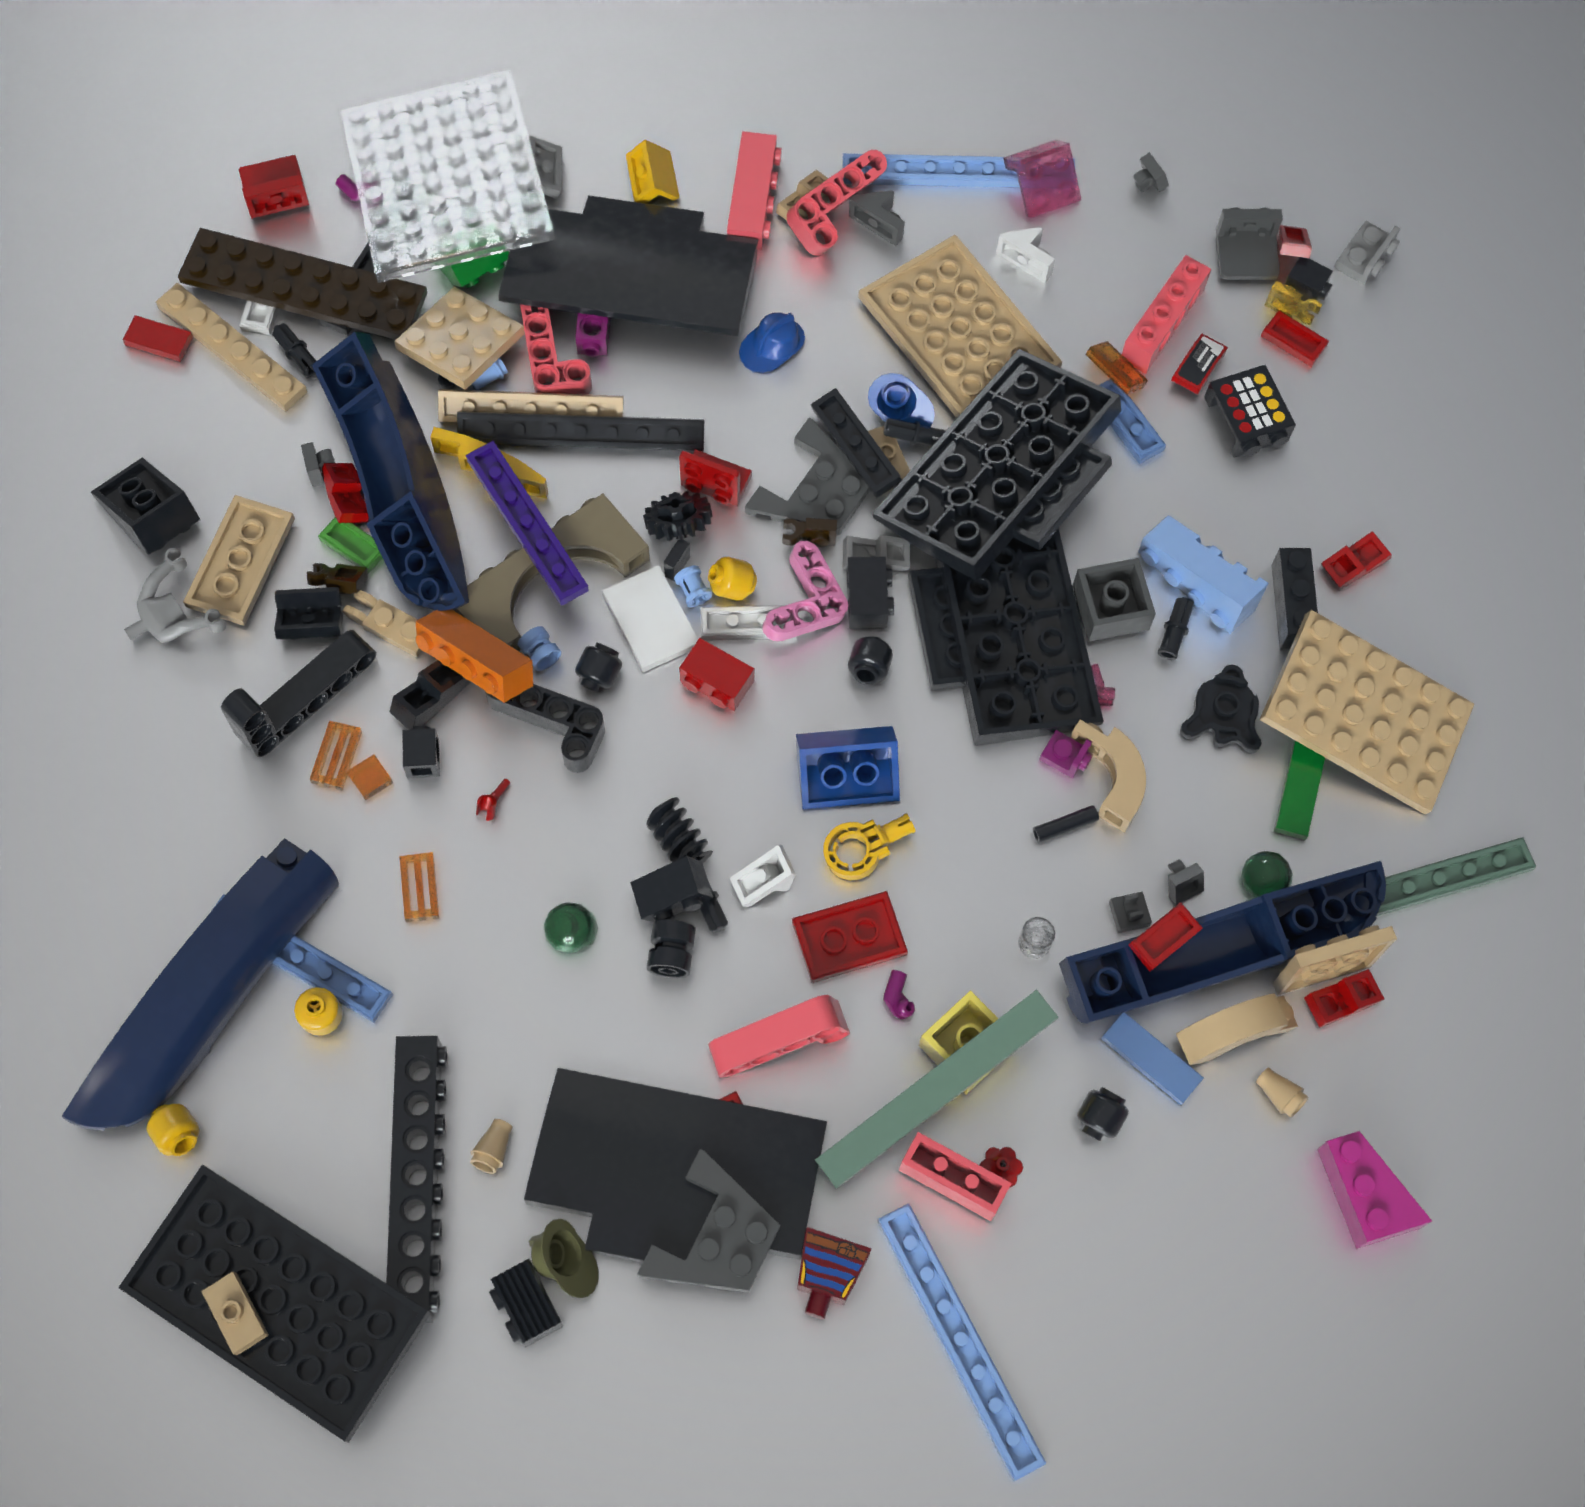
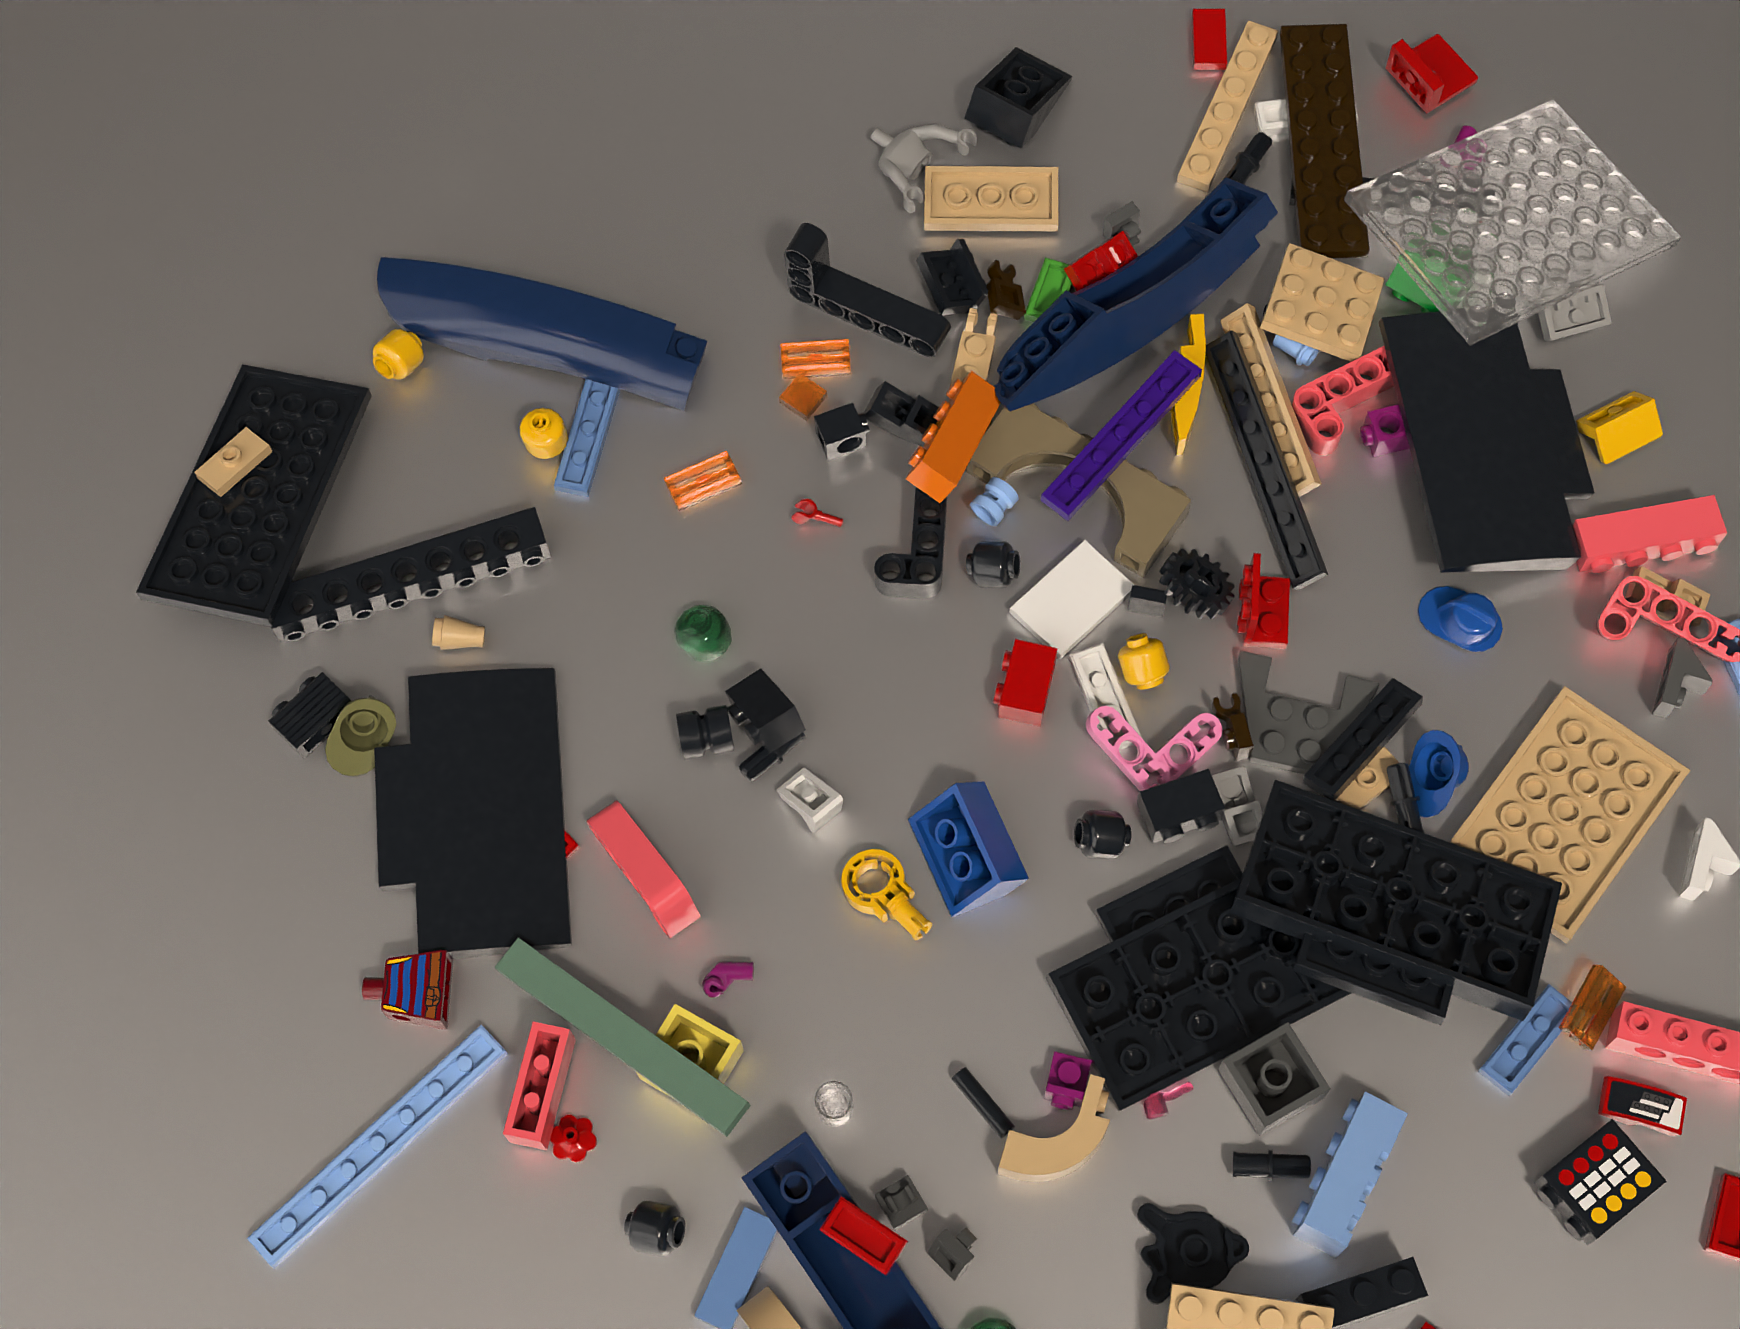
camera: 80 degrees right, 0 degrees up
dark grey wing [637,1149,780,1293] -> none
black piece [646,797,713,863] -> none
light blue bush [674,565,712,608] -> none
red tile [792,891,908,983] -> none

